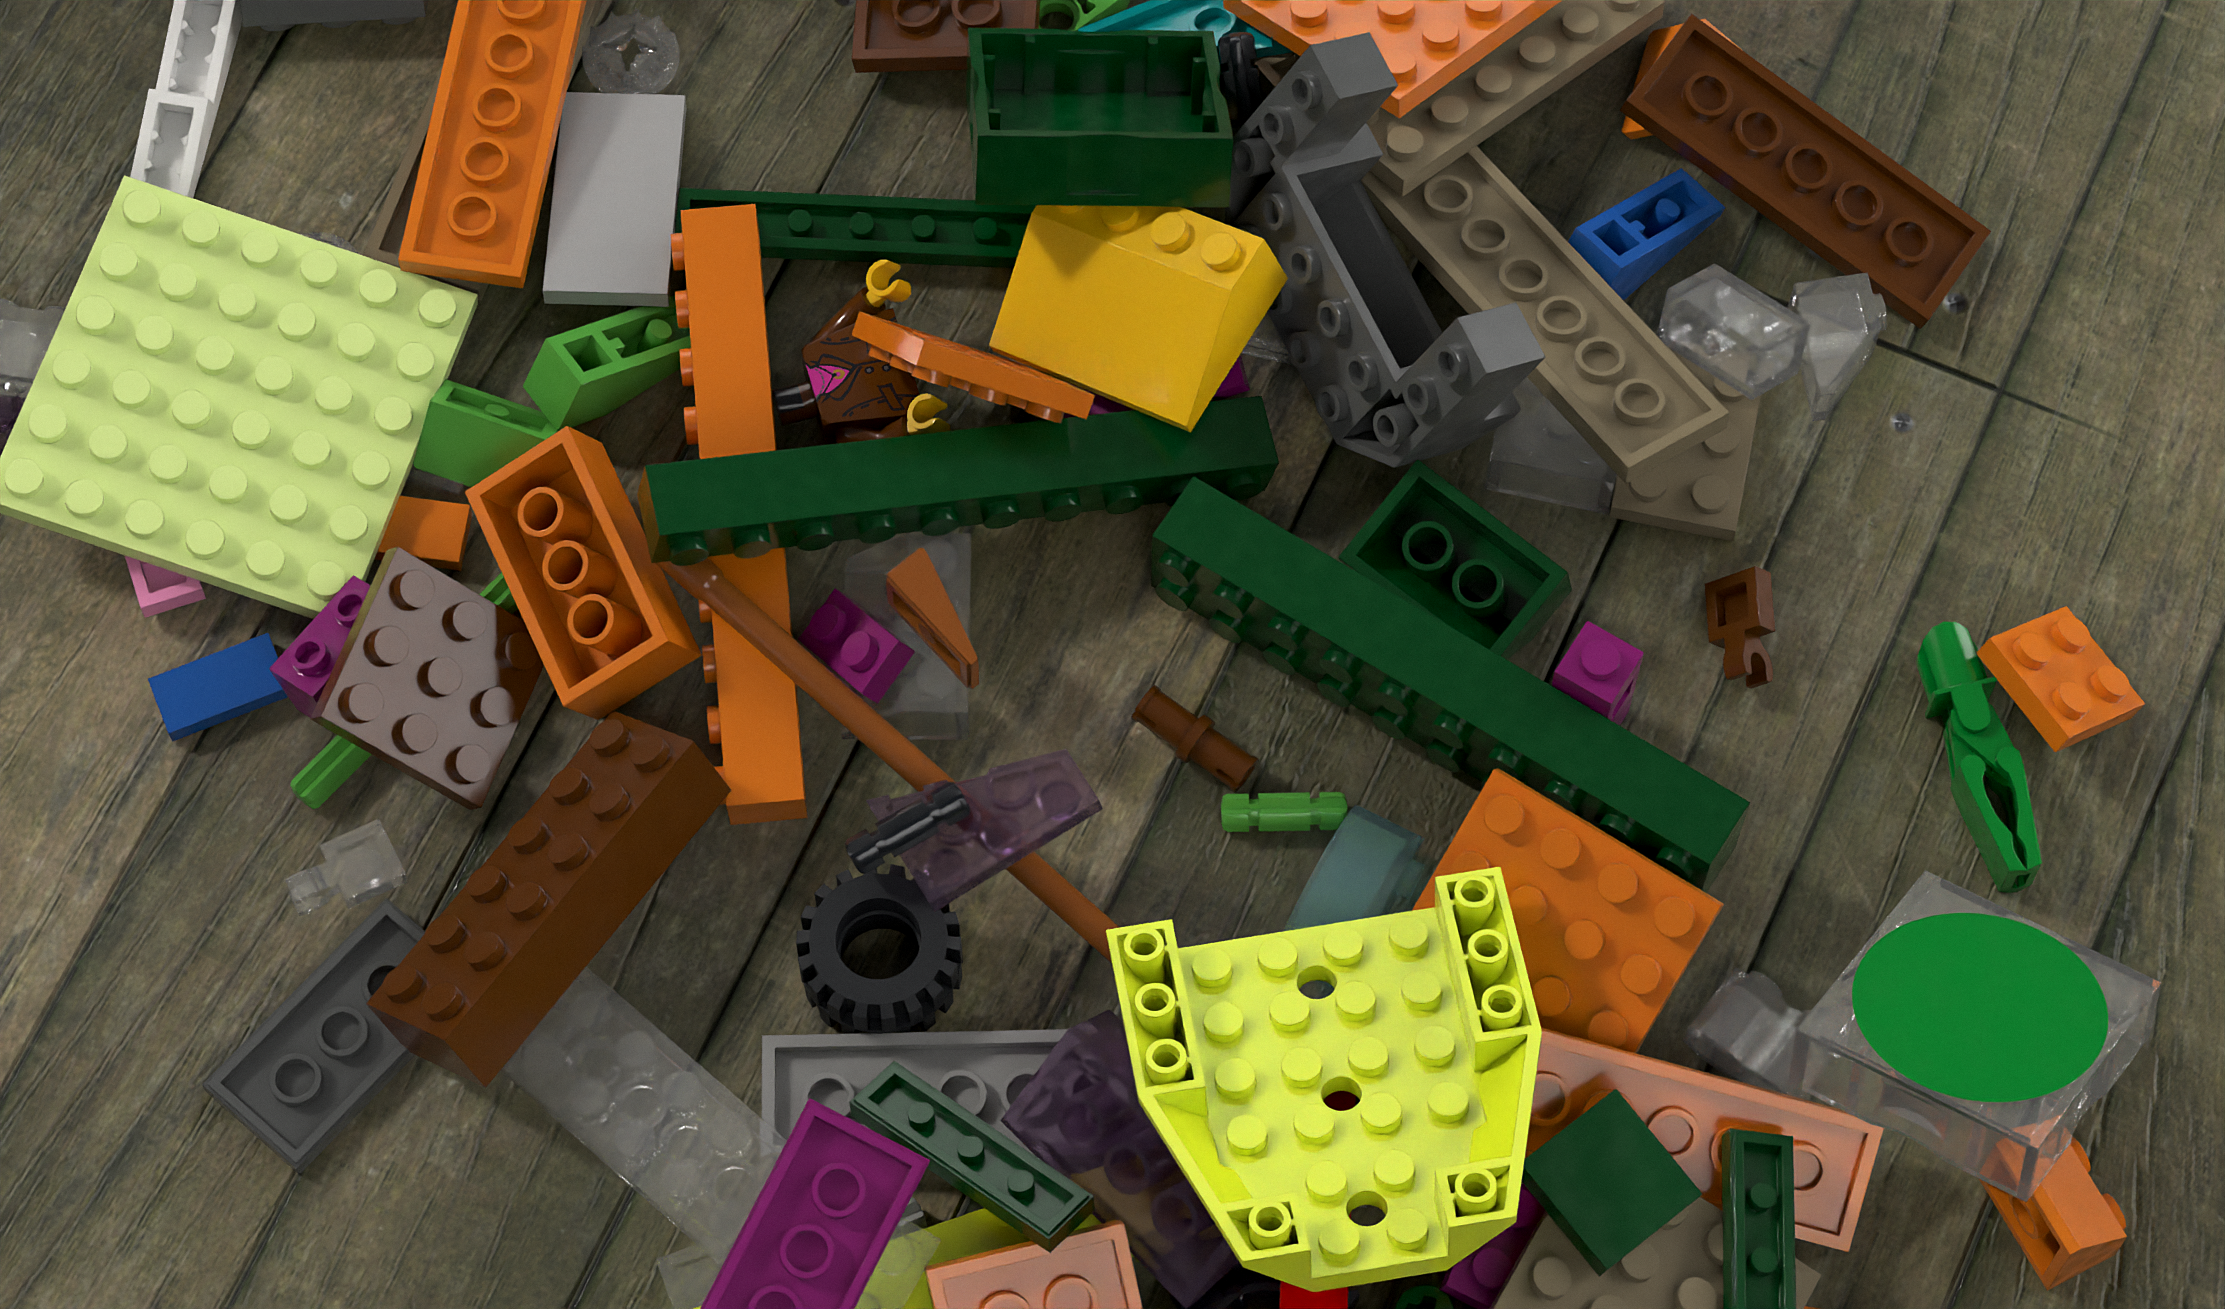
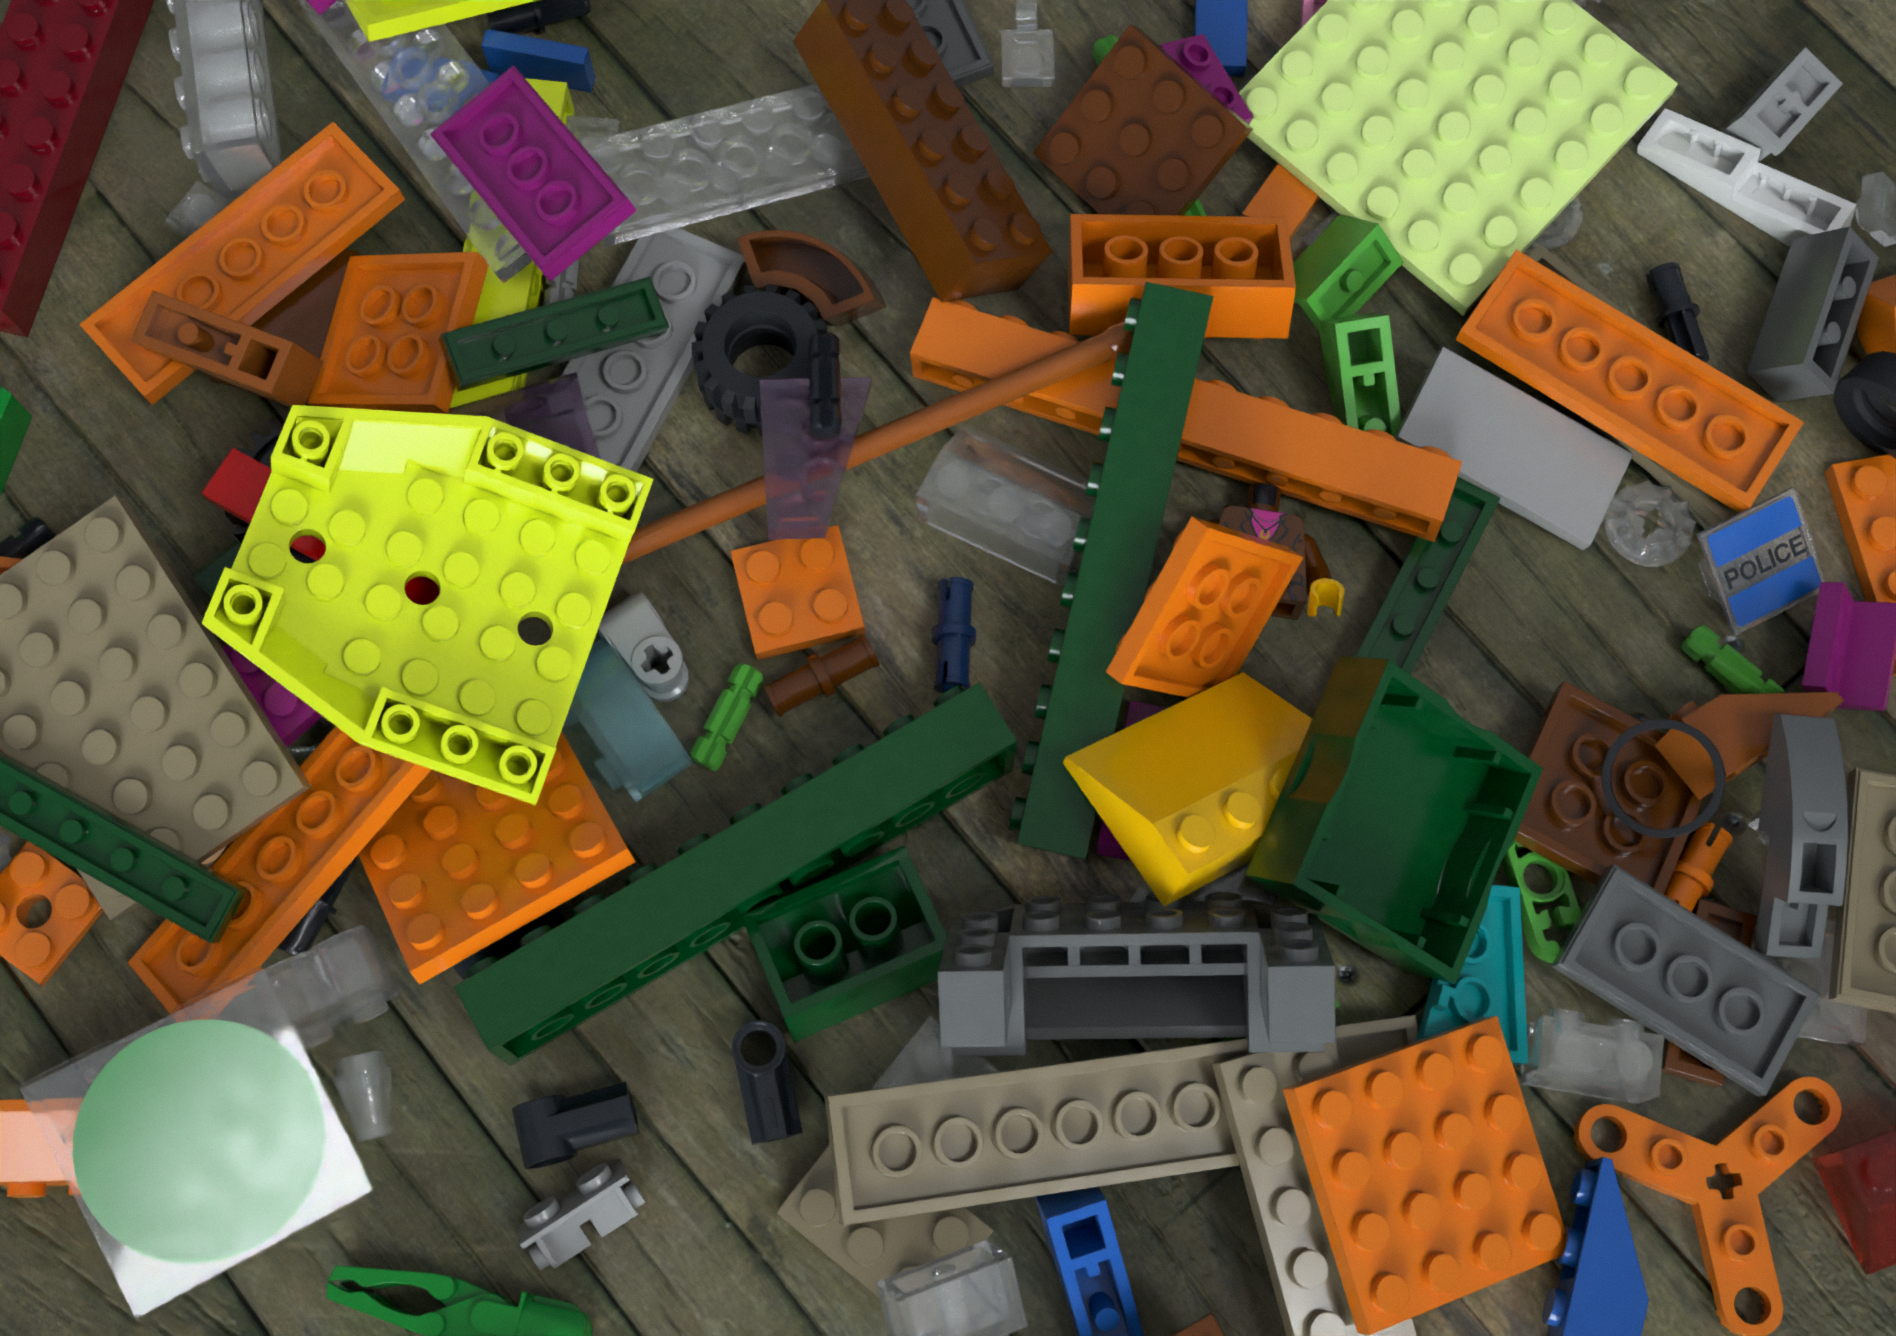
camera: 115 degrees right, 5 degrees up
magenta plate [798,588,915,704] -> none
dark orange slope [886,547,979,689] -> none
black axle [1218,32,1263,137] -> none
dark green tile [1522,1089,1702,1277] -> none
magenta brick [1551,621,1644,726] -> none
reddish brown plate [1705,566,1775,689] -> none
none -> clear cone [332,1049,393,1142]
none -> black piece [512,1082,640,1169]
none -> light grey hinge [518,1159,646,1271]
none -> light grey piece [597,590,689,702]
none -> orange plate [730,525,865,660]
none -> black piece [732,1020,803,1145]
none -> reddish brown brick [737,230,887,327]
none -> dark blue pin [931,577,976,694]
none -> black axle [1645,262,1709,363]
none -> light grey hinge [1720,47,1843,162]

